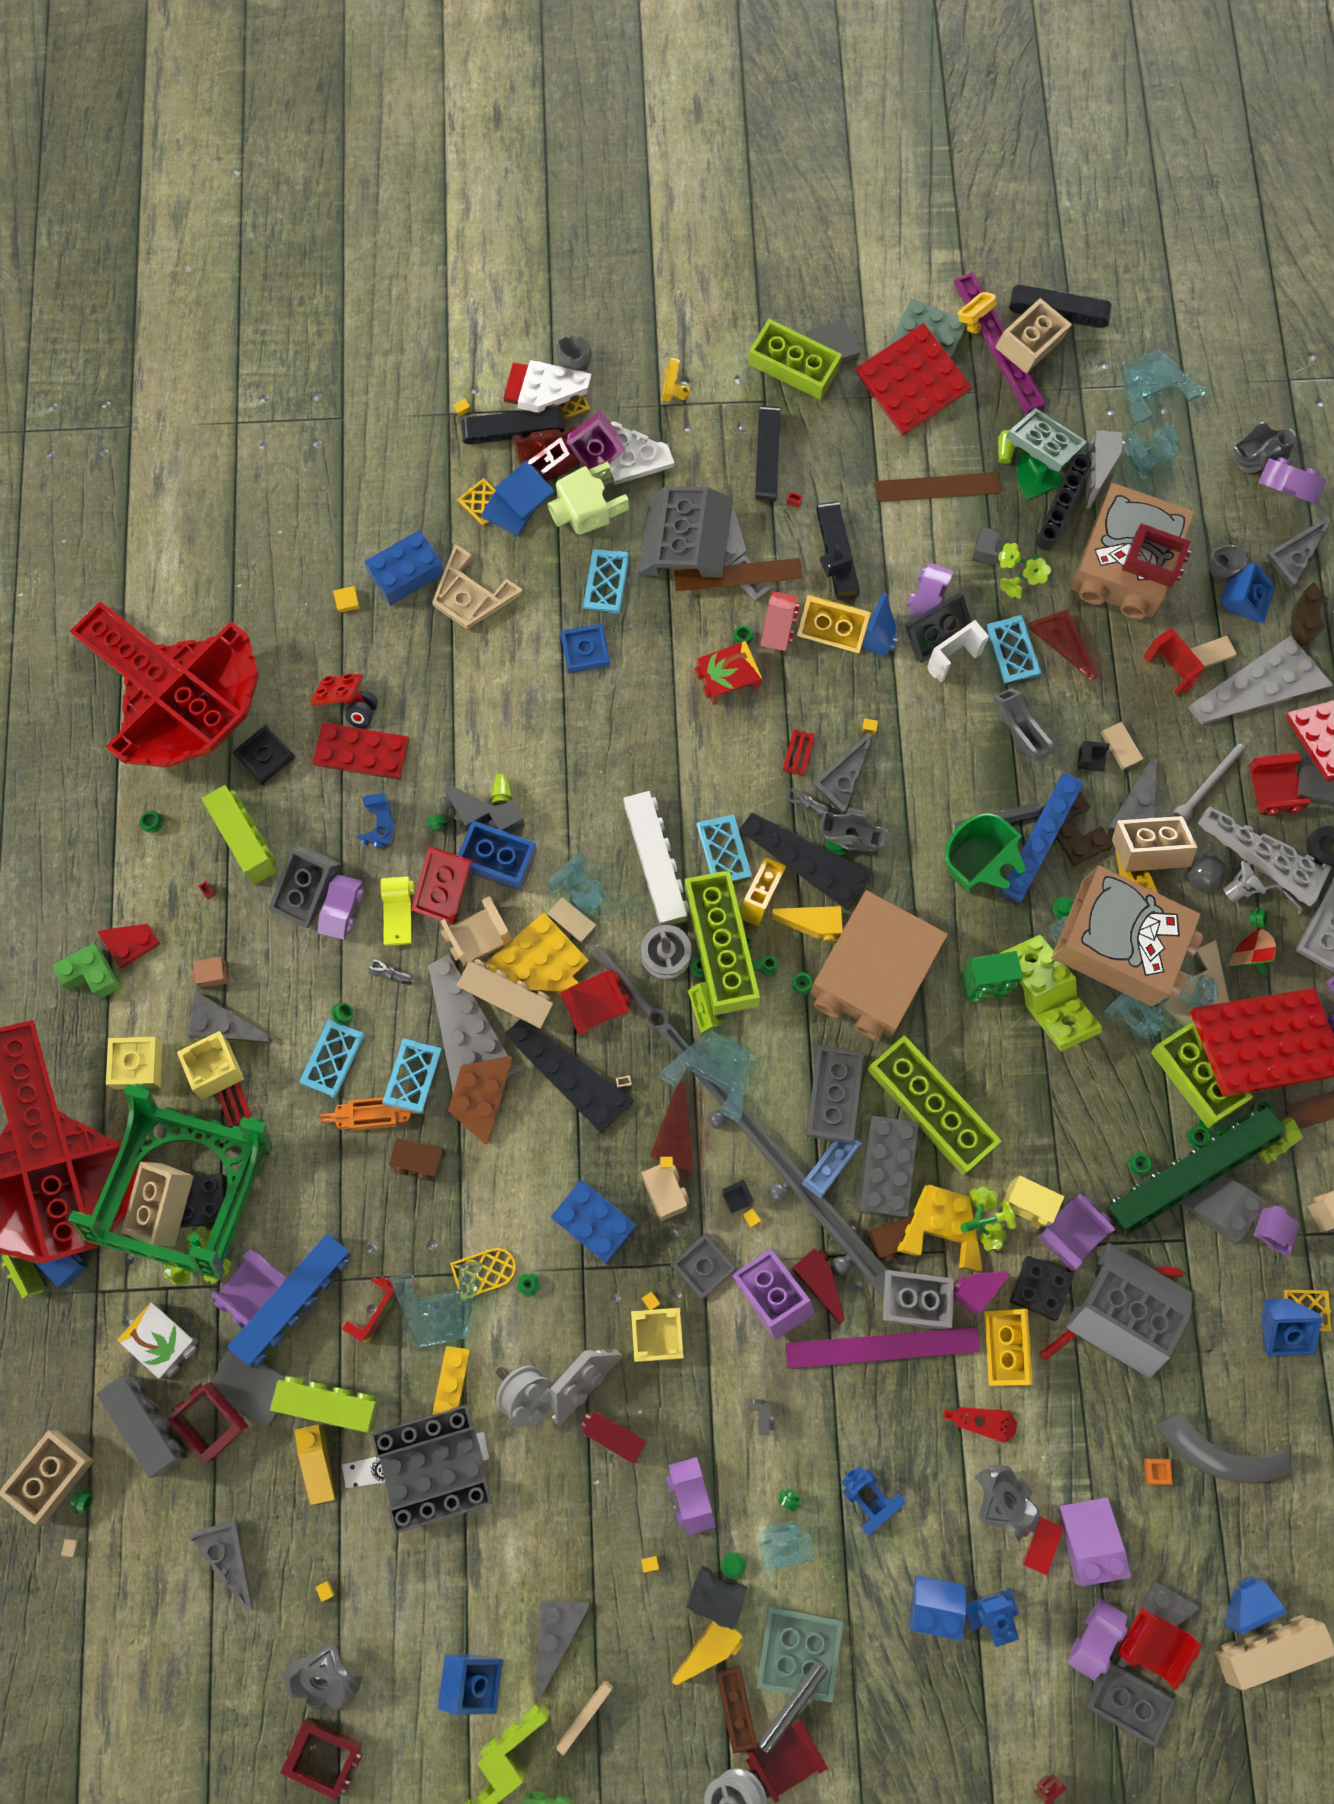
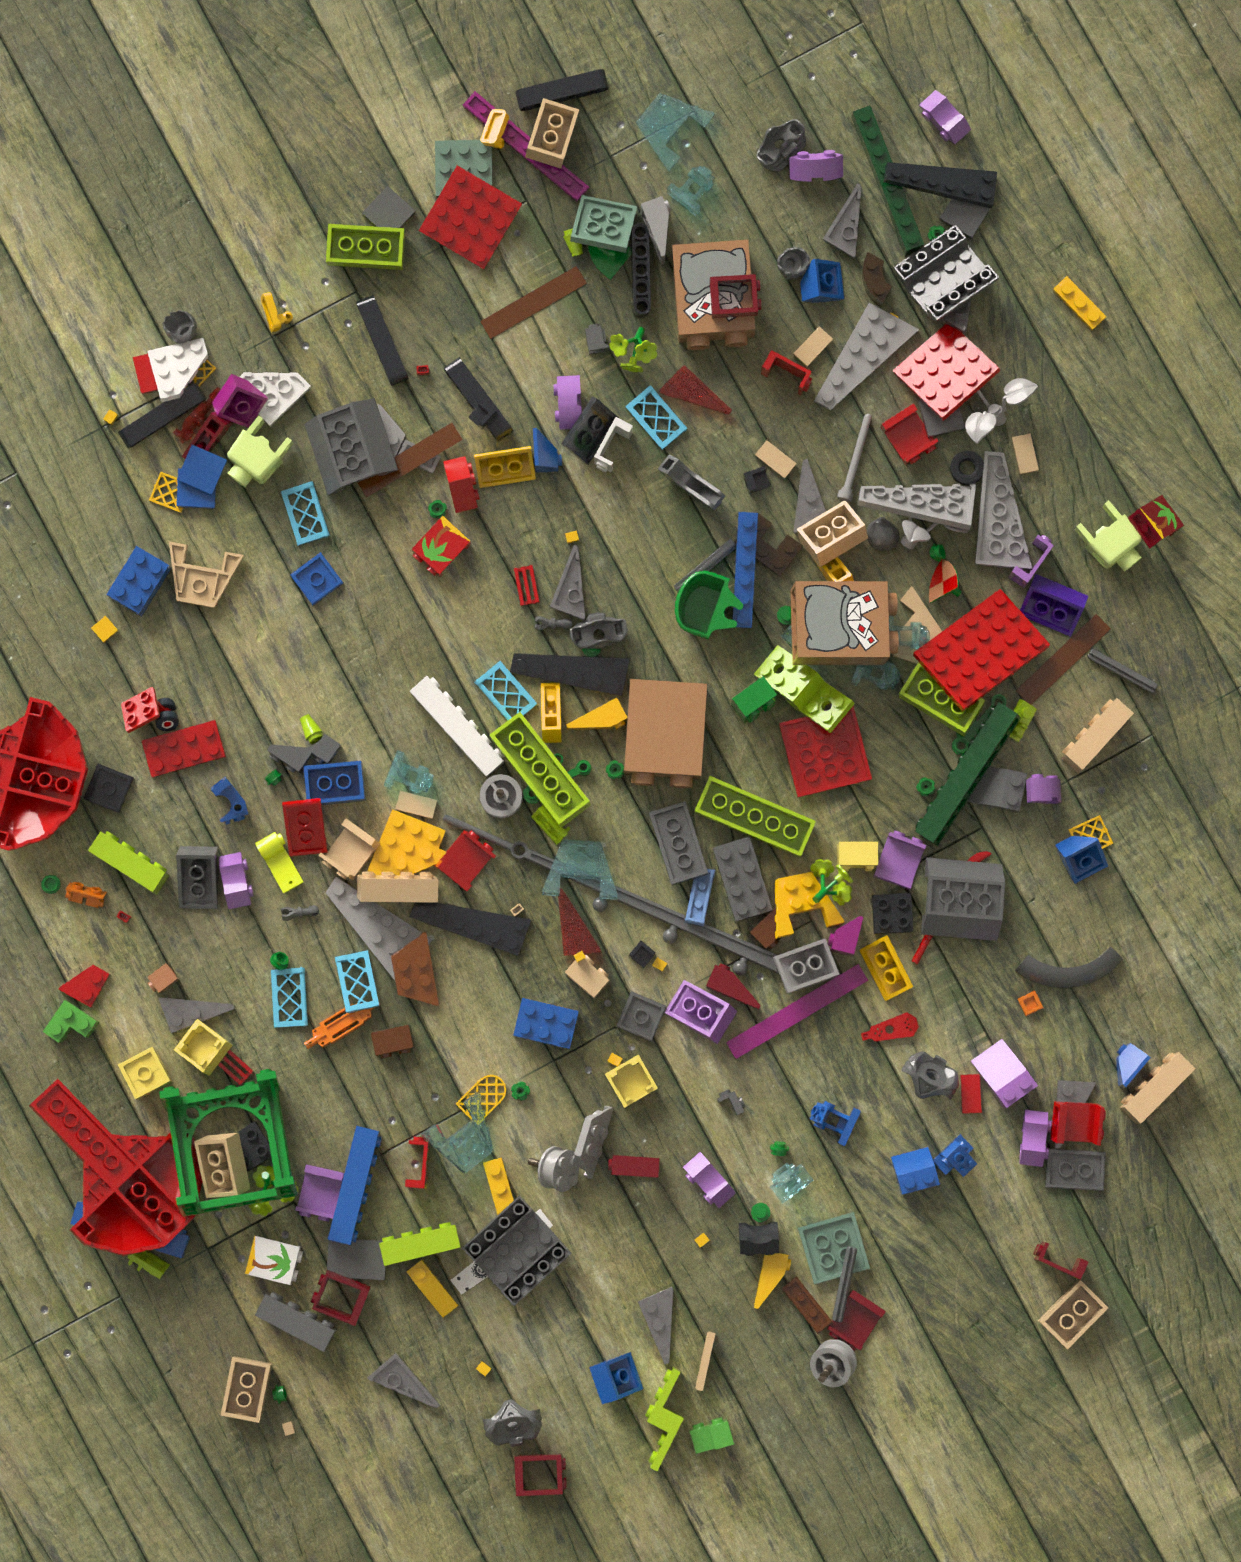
camera: 25 degrees left, 10 degrees up
none -> orange hinge [65,882,107,908]
none -> red plate [779,705,872,798]

